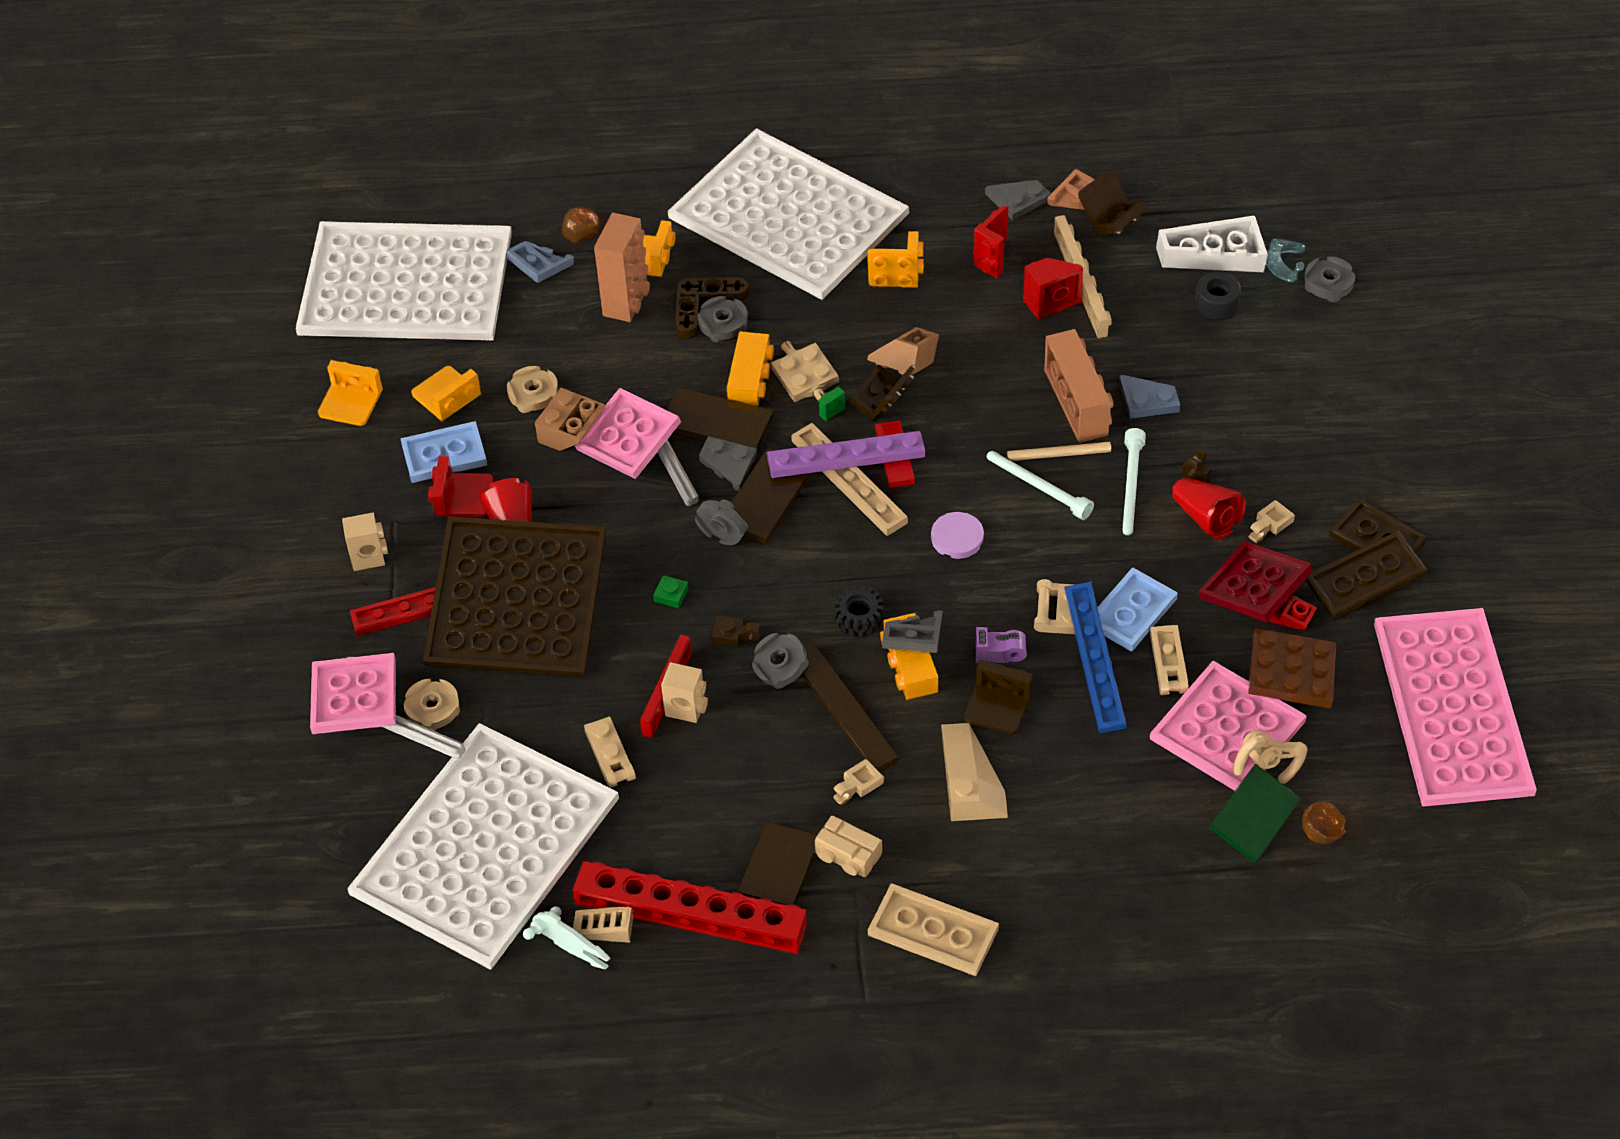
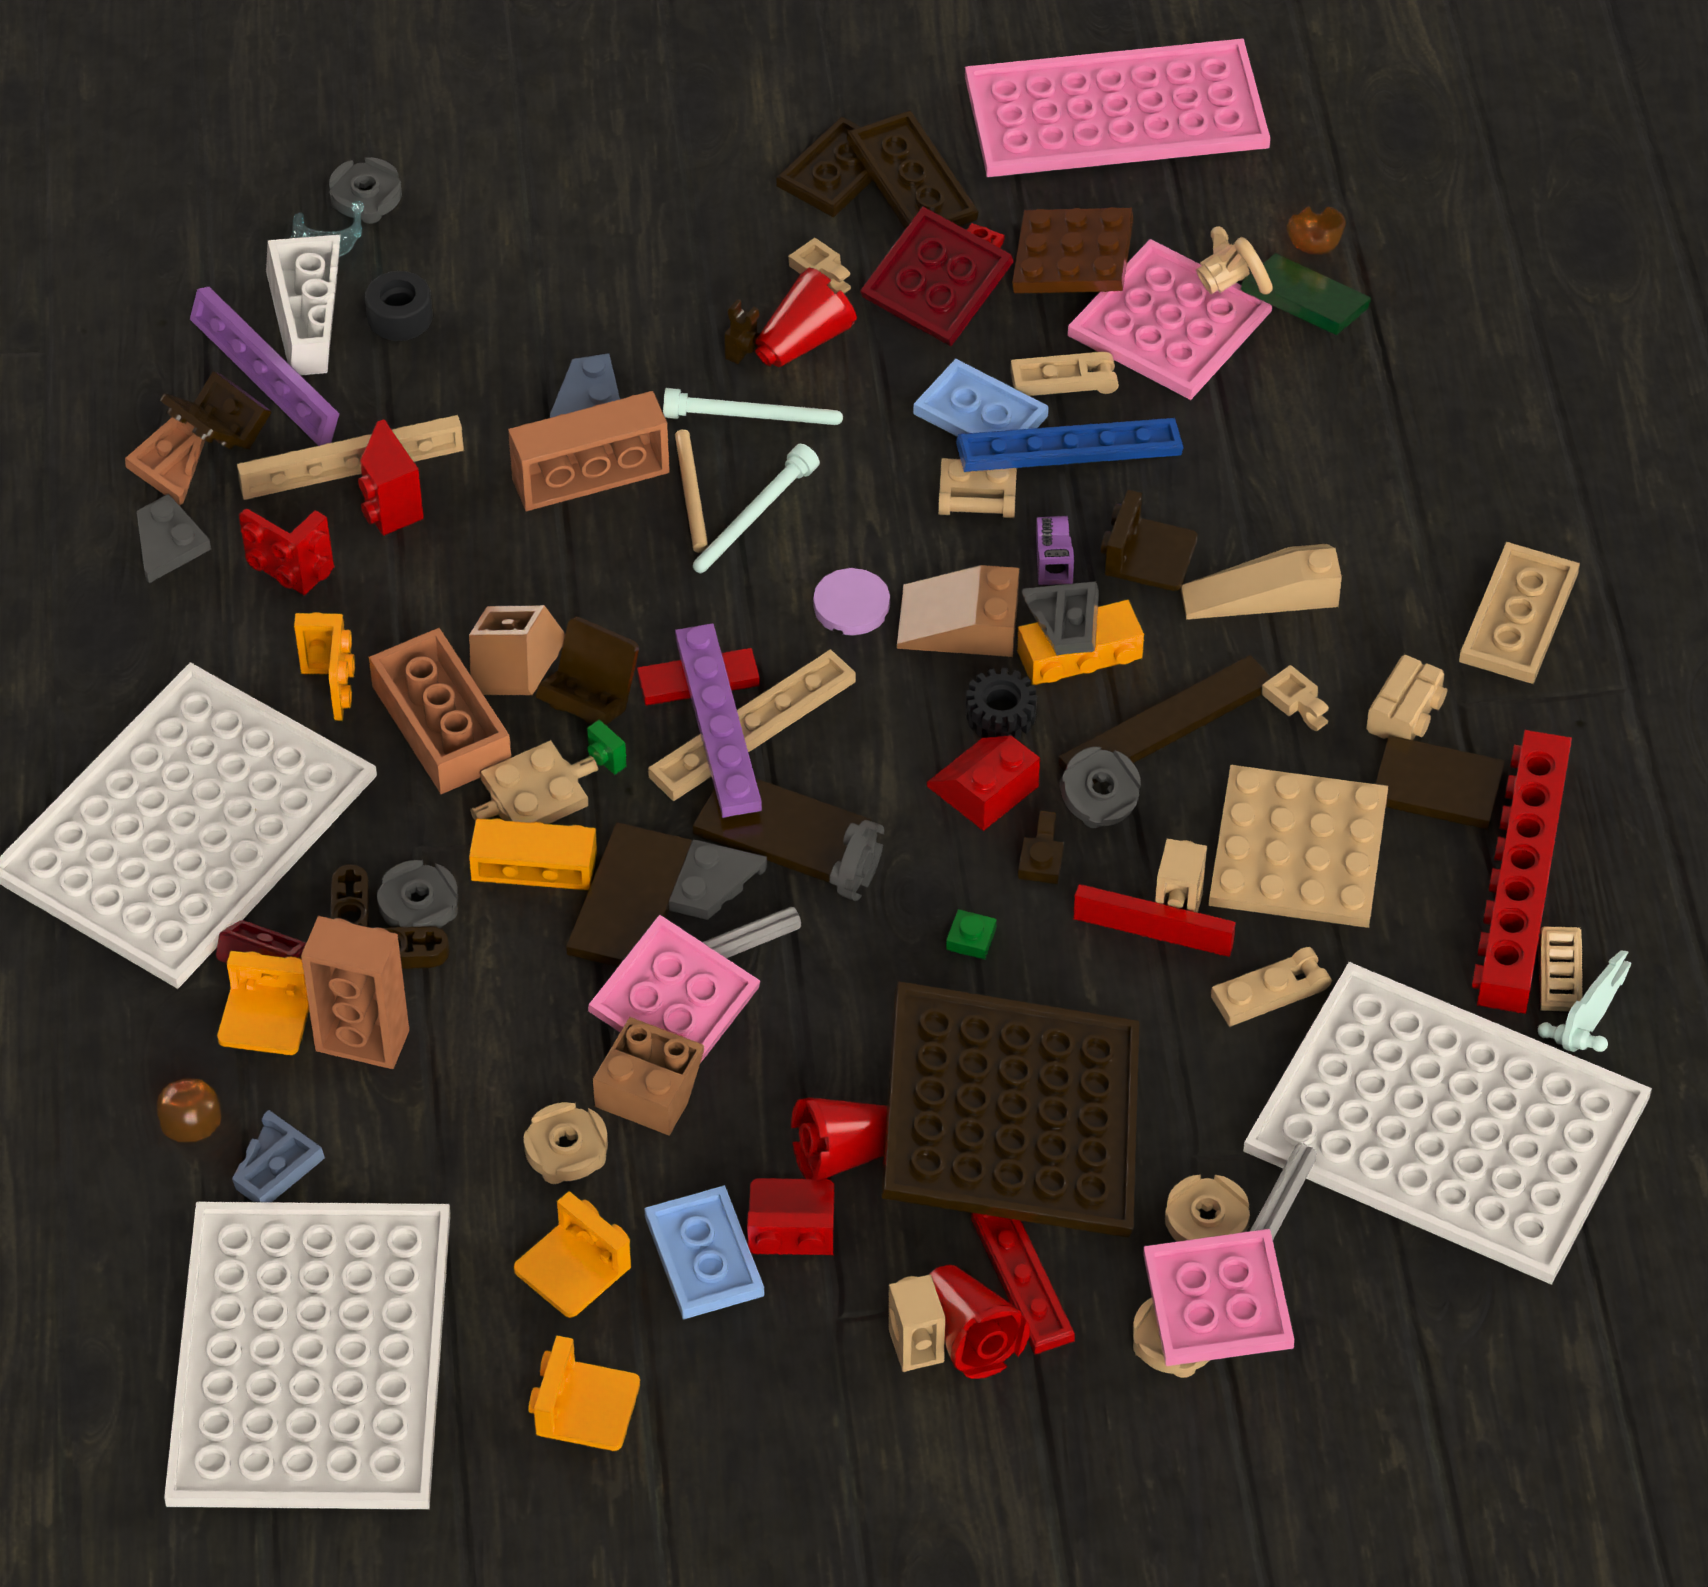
camera: 95 degrees left, 0 degrees up
none -> medium lavender plate [190,287,339,446]
none -> dark red slope [216,920,306,963]
none -> nougat brick [369,628,511,794]
none -> medium nougat slope [897,565,1019,657]
none -> red slope [927,735,1040,831]
none -> red cone [929,1265,1030,1379]
none -> tan plate [1209,765,1388,928]

